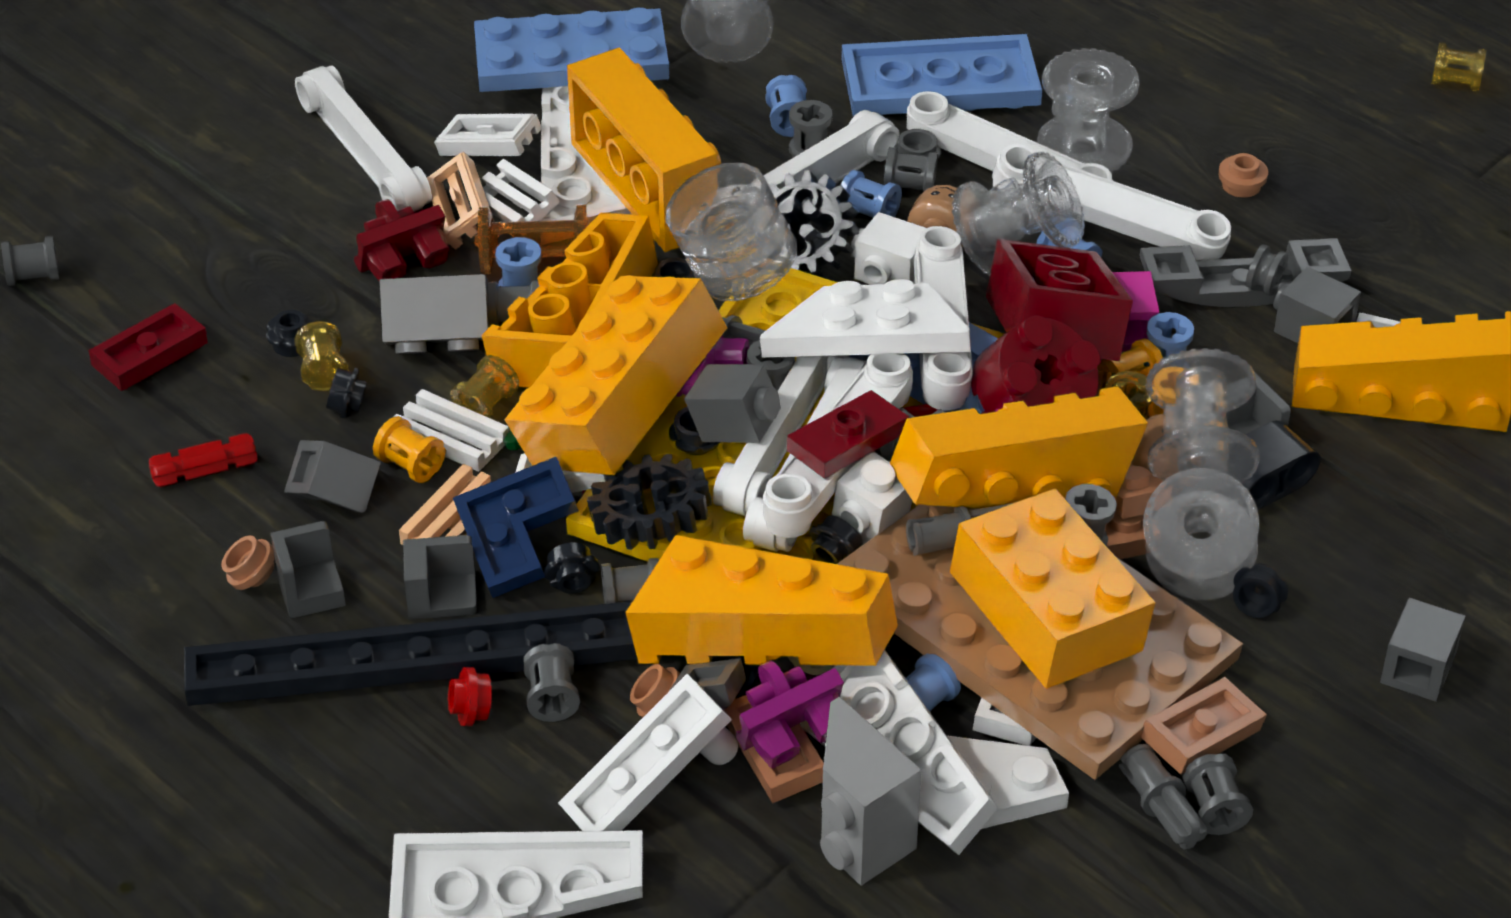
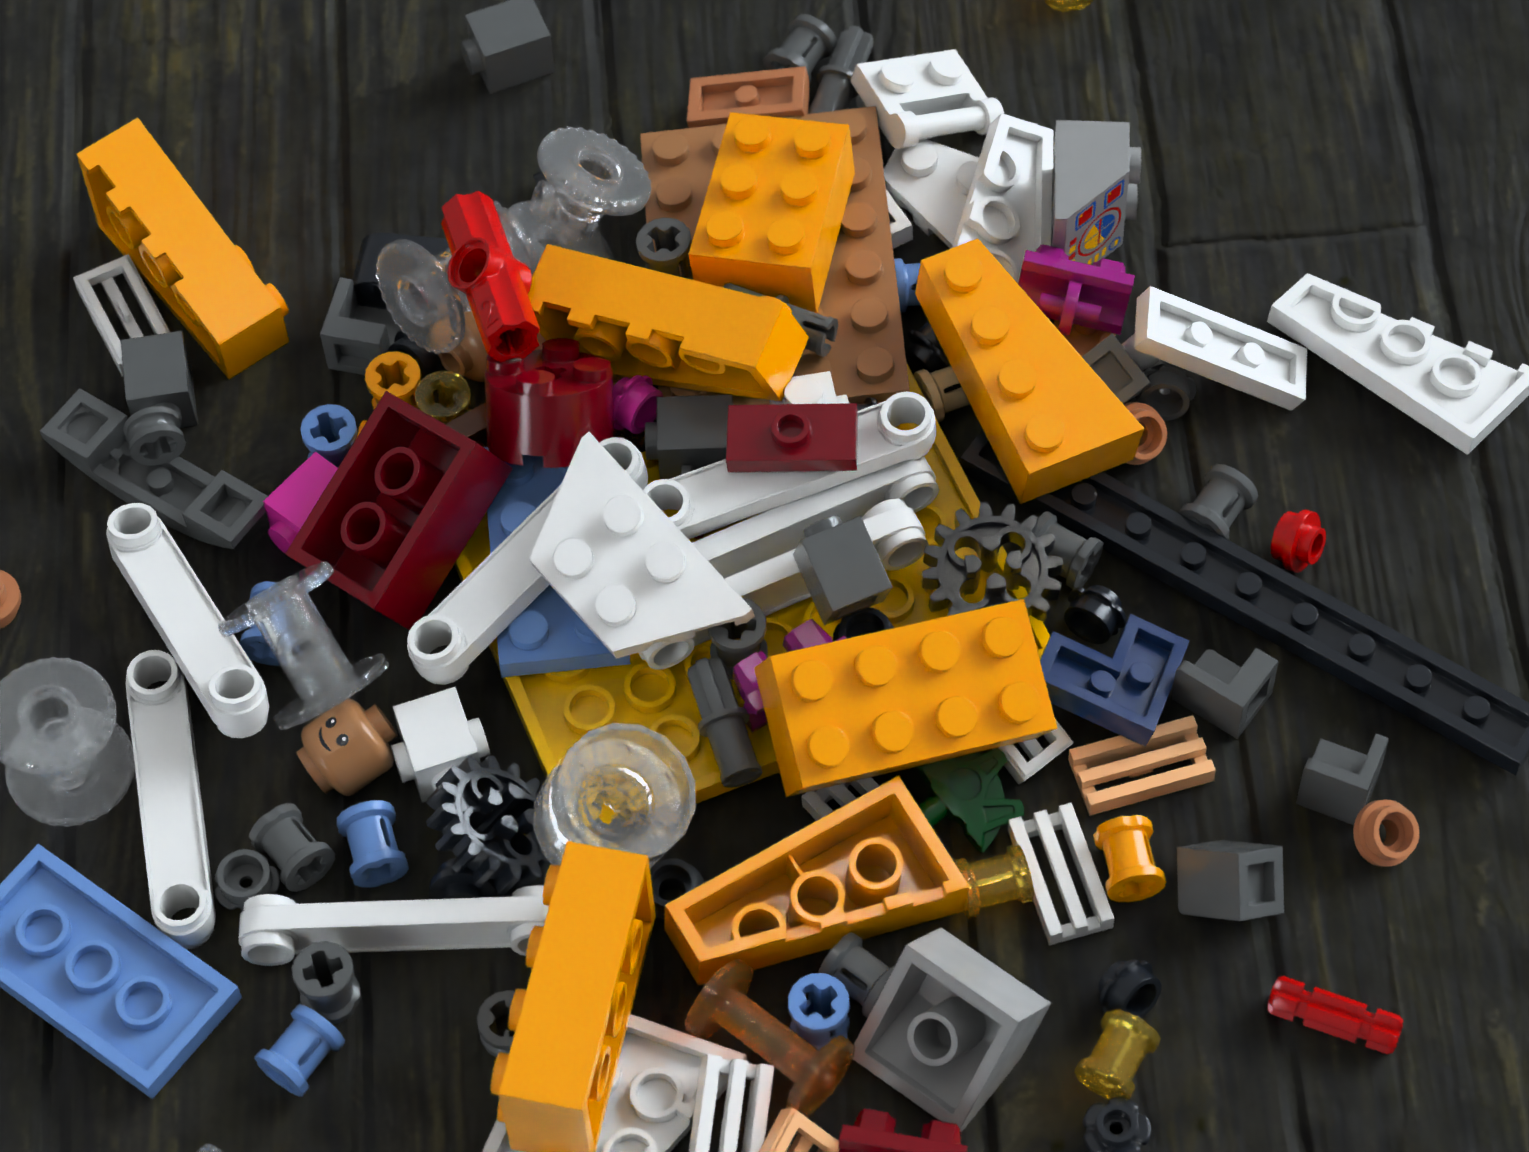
camera: 135 degrees left, 15 degrees up
none -> red piece [441,191,540,362]
none -> white plate [850,49,1004,149]

